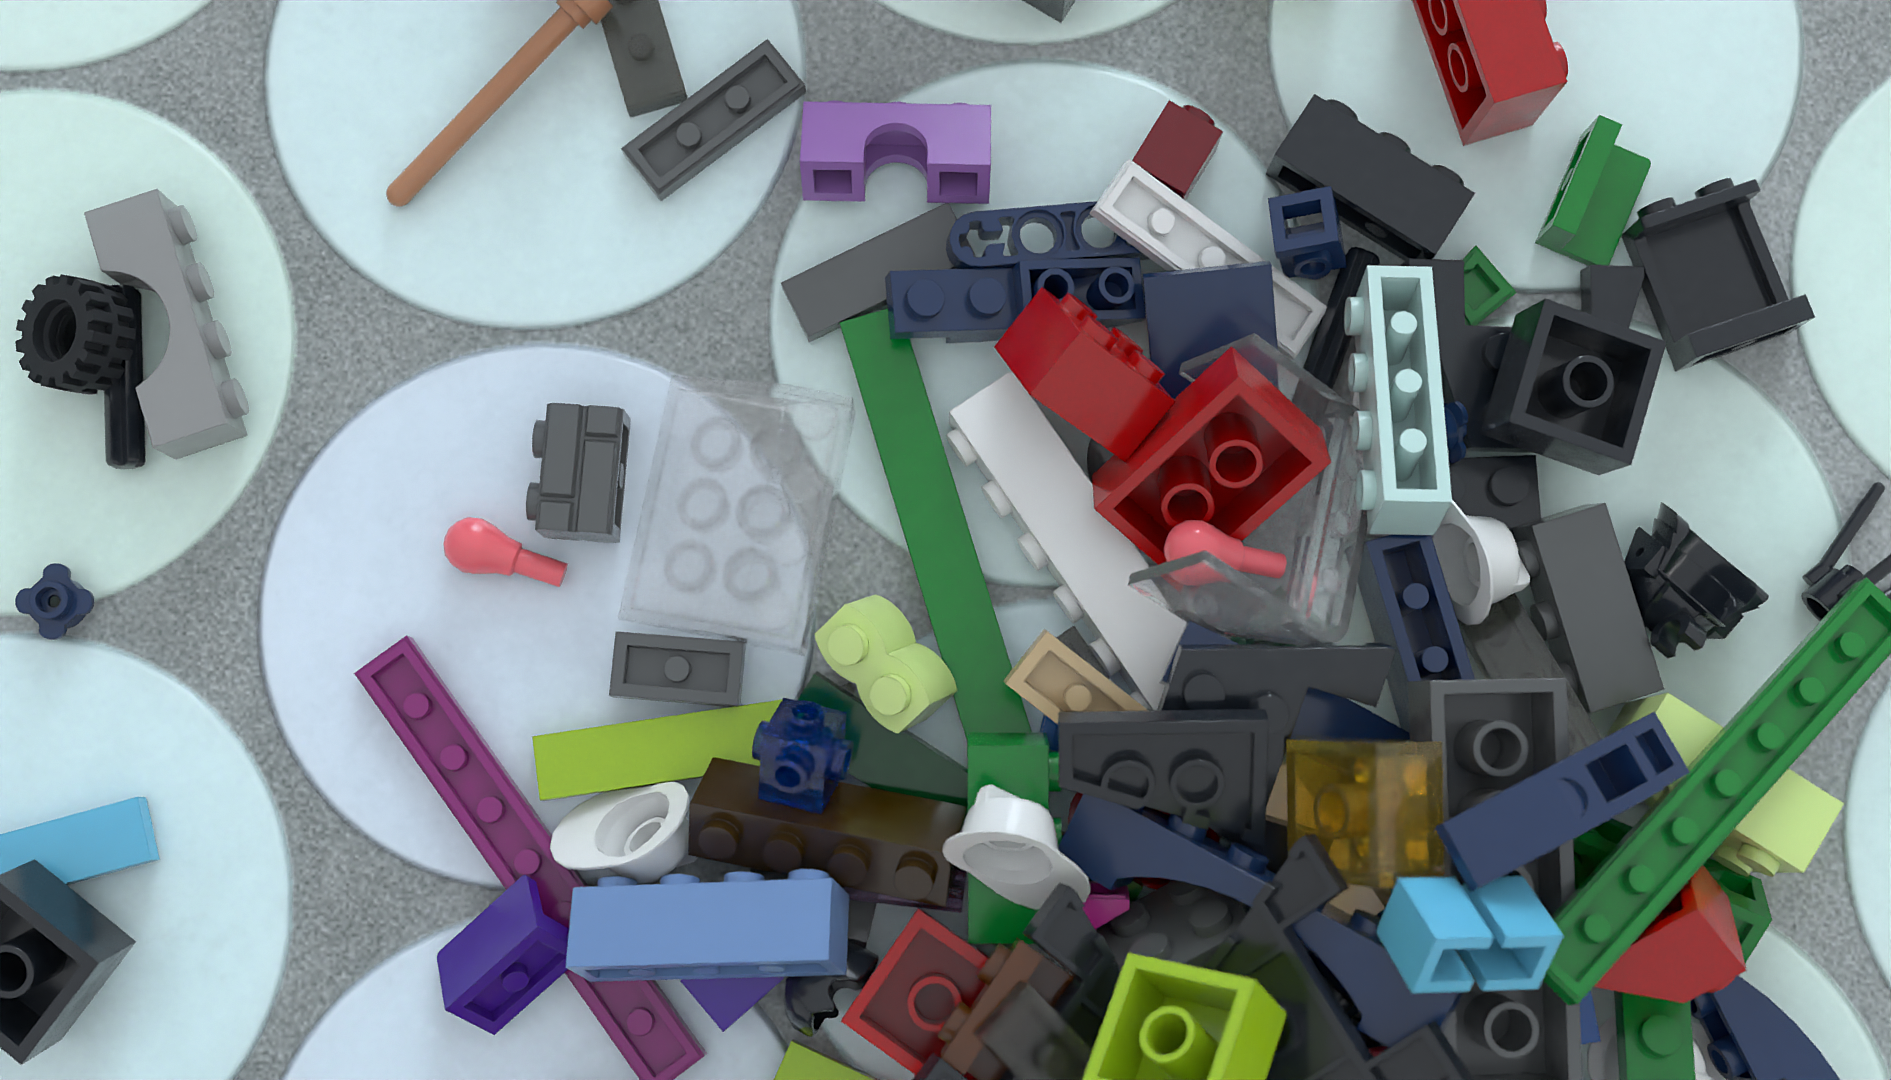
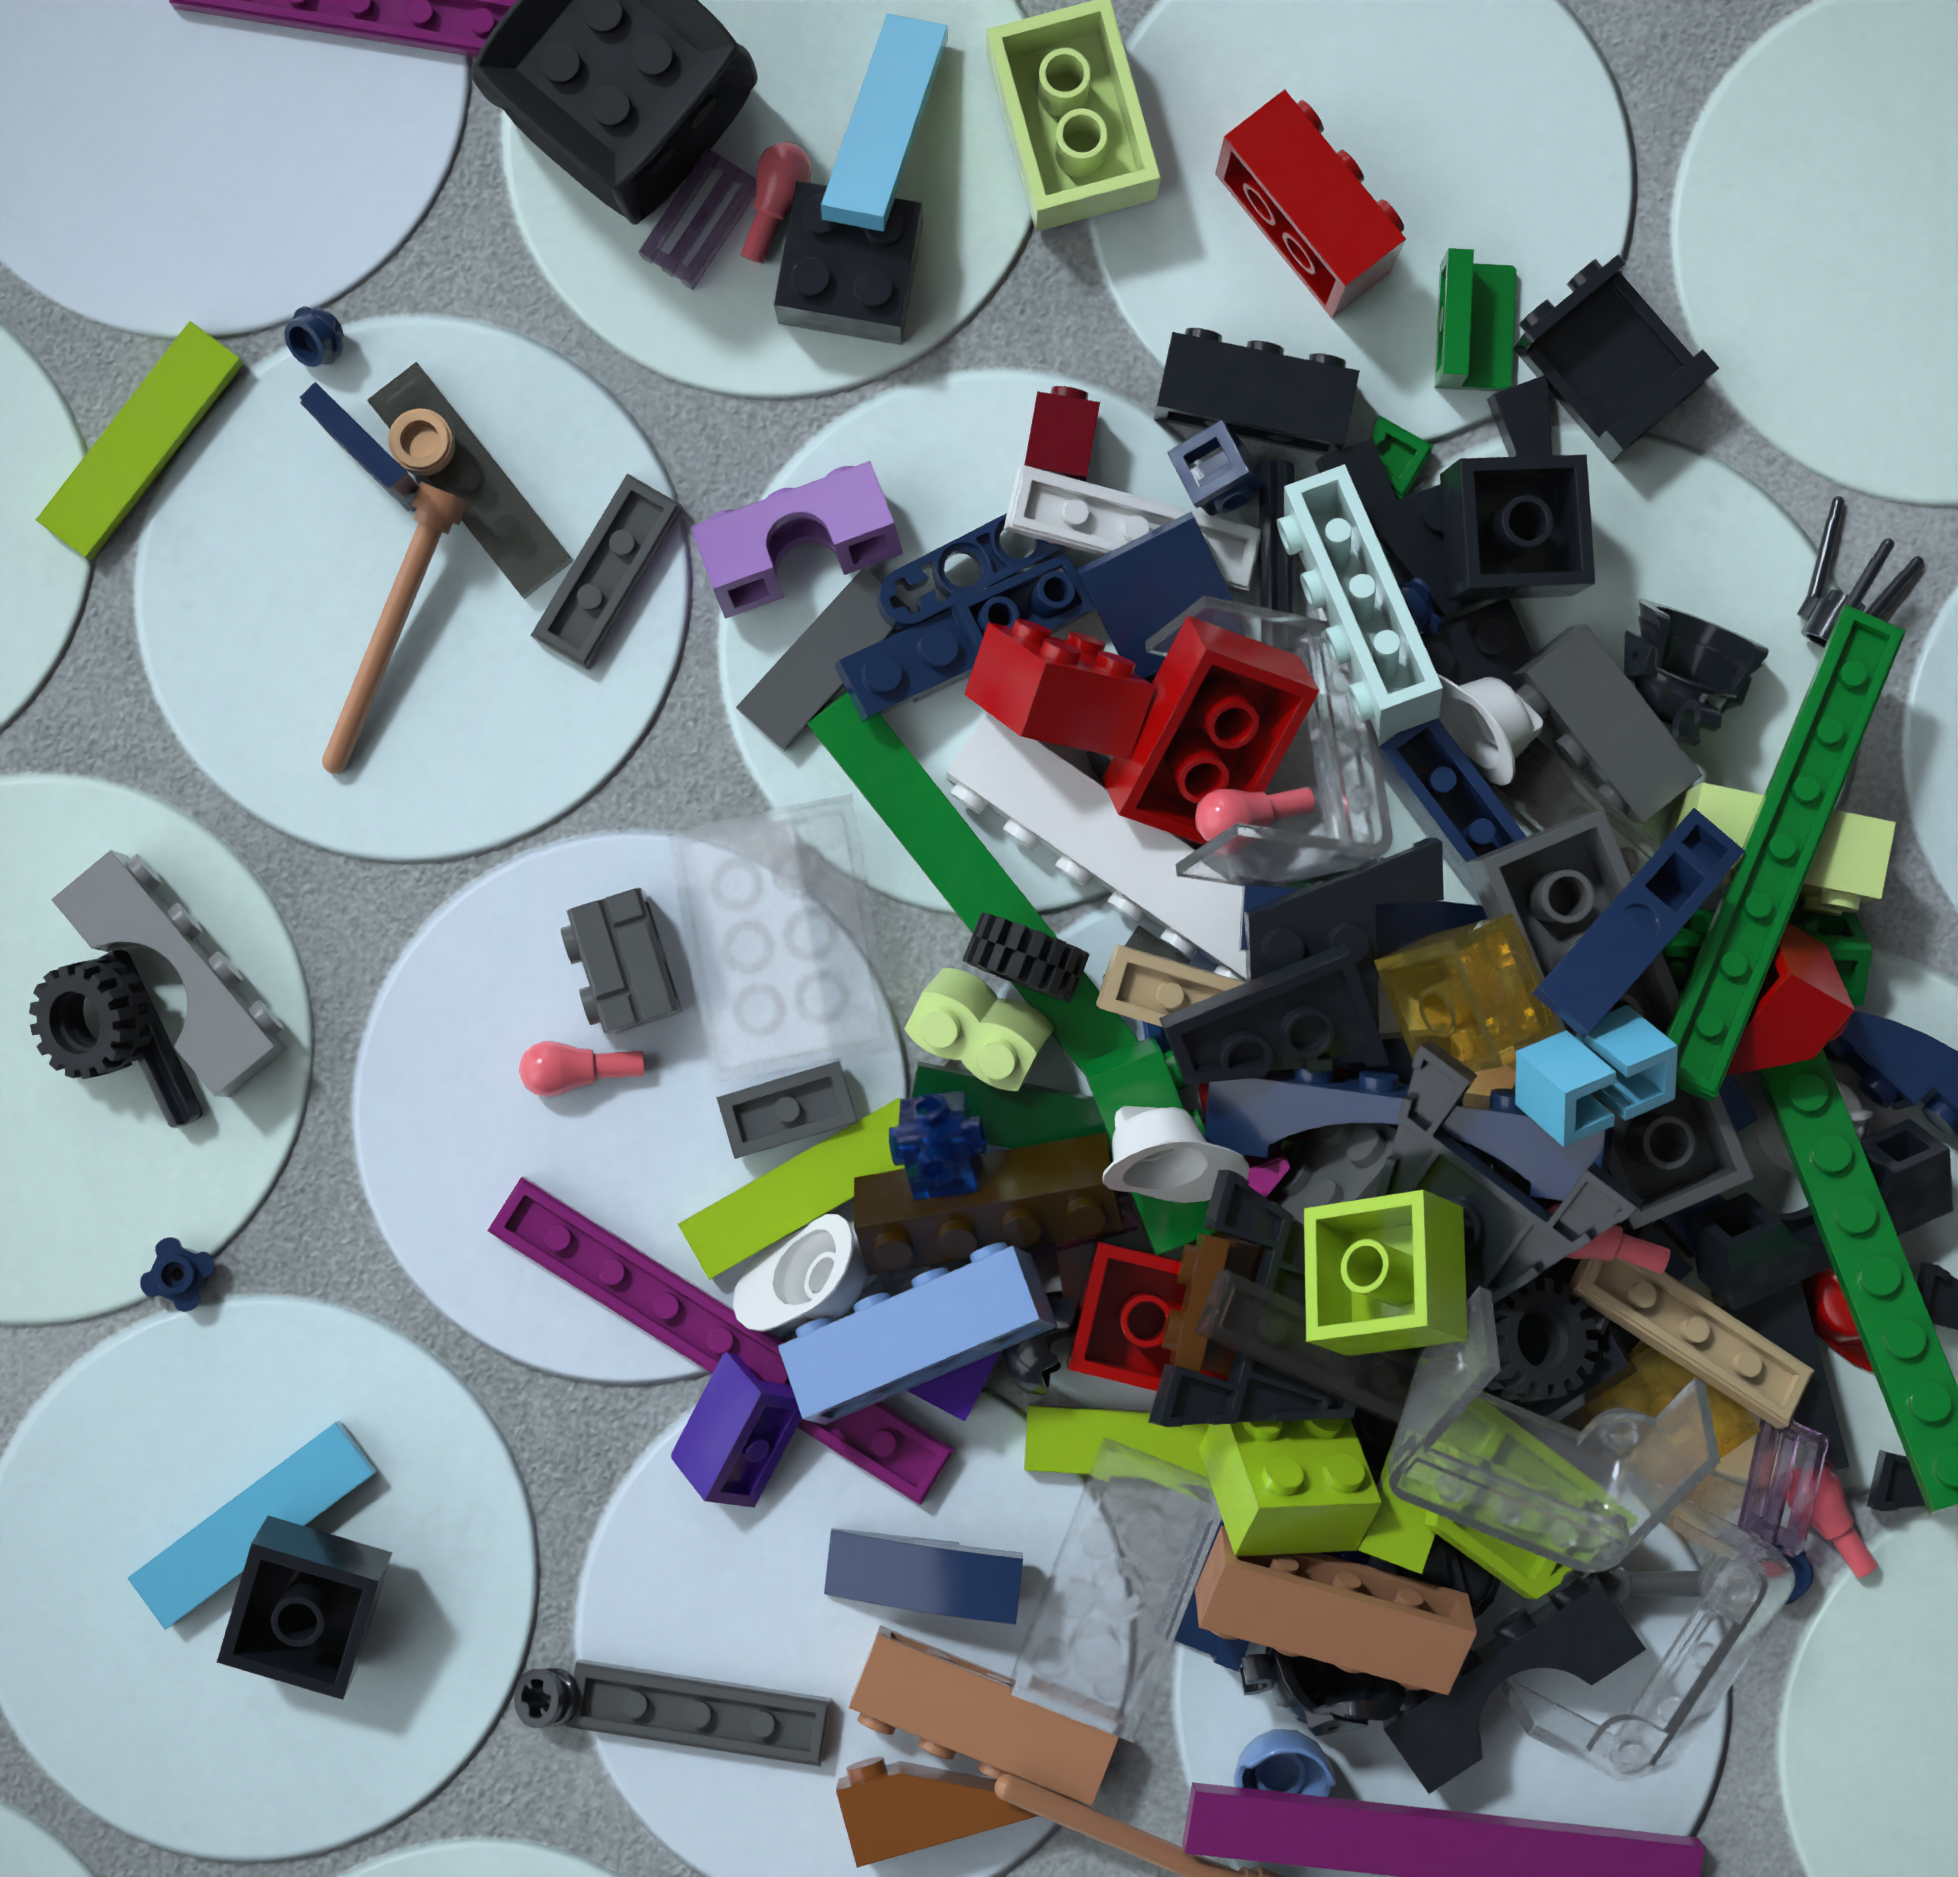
camera: 20 degrees left, 5 degrees up
none -> black tyre [962,912,1090,1003]

